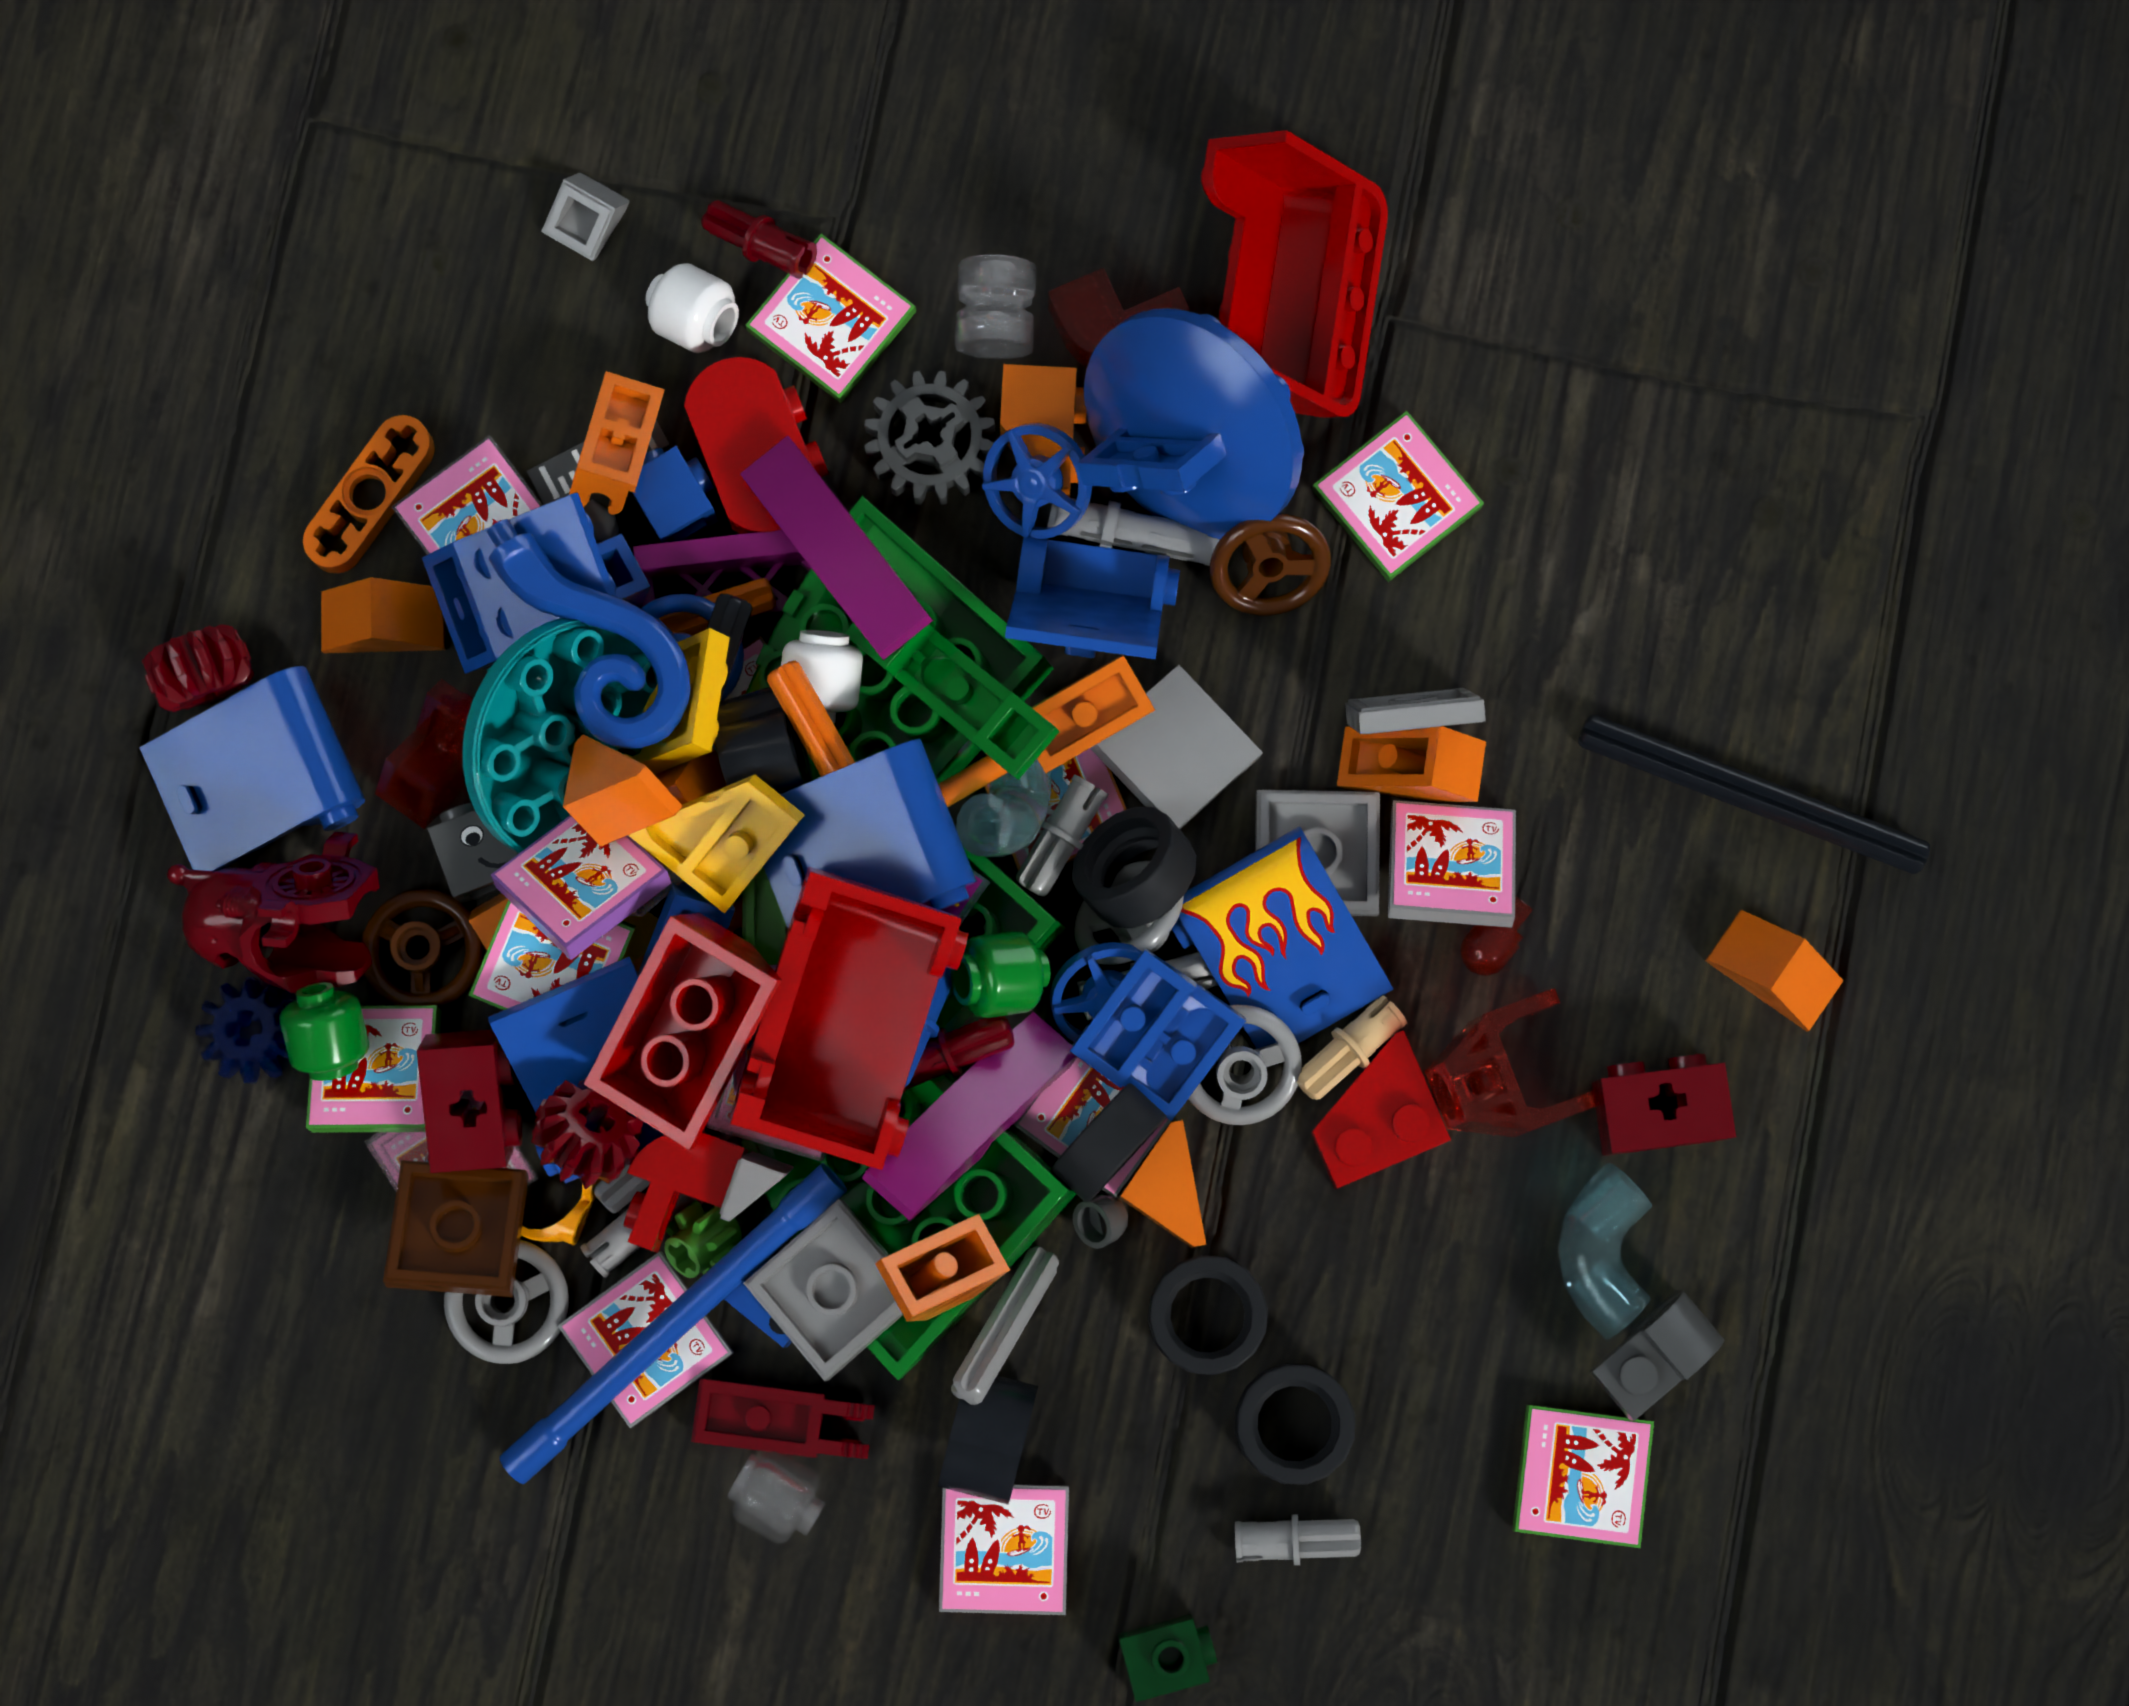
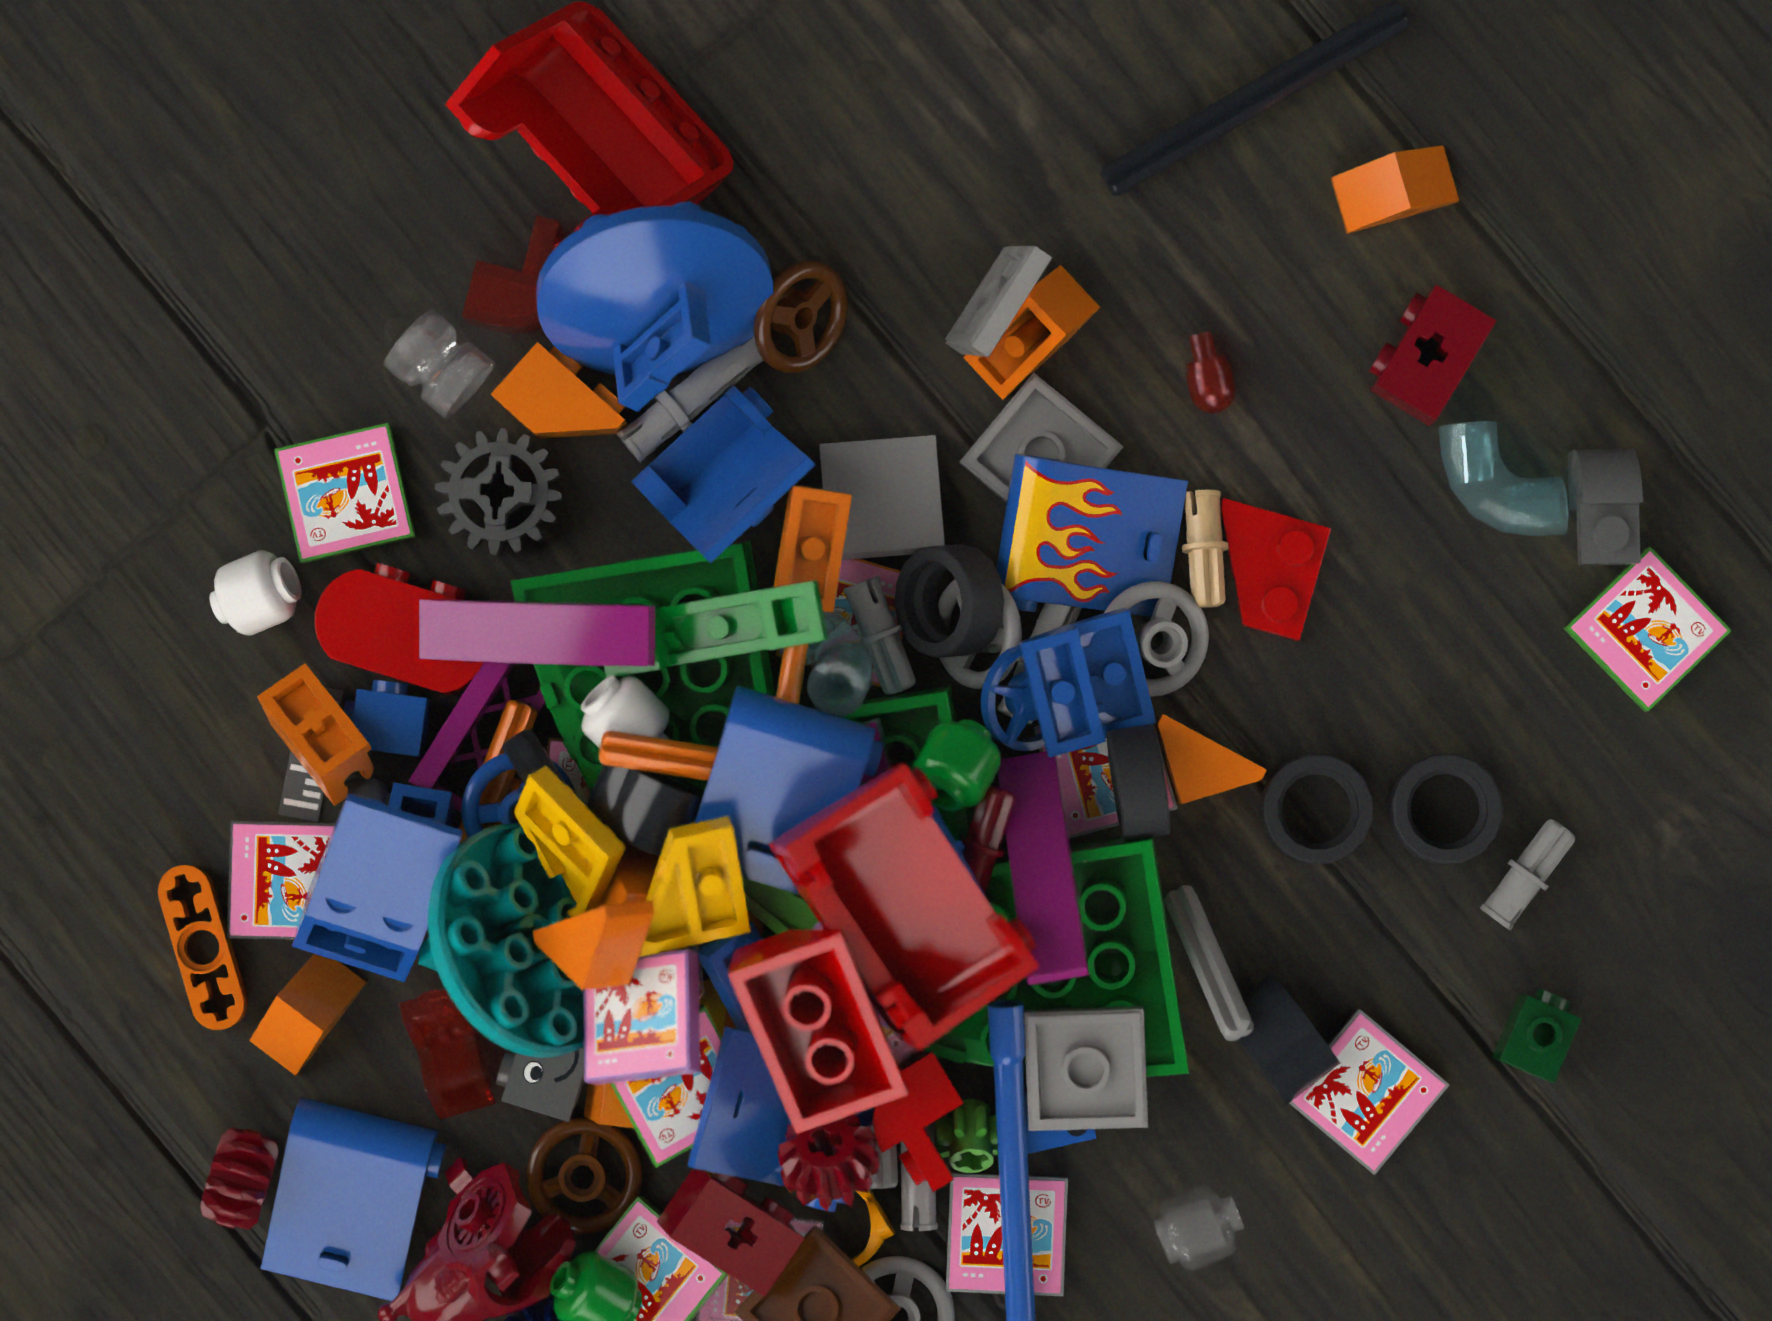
camera: 50 degrees left, 5 degrees up
blue plant [487,519,691,748] -> none
light grey slope [541,173,629,261] -> none
dark red hinge [691,1378,875,1459] -> none
dark red axle [701,200,817,279] -> none
light grey slope [719,1151,794,1222] -> none
orange slope [875,1214,1010,1321] -> none
blue wheel [982,423,1092,539] -> none
dark grey hinge [1073,1194,1128,1249] -> none
tile [1312,411,1484,582] -> none
tile [1388,800,1516,928] -> none
clear red piece [1425,988,1601,1137] -> none

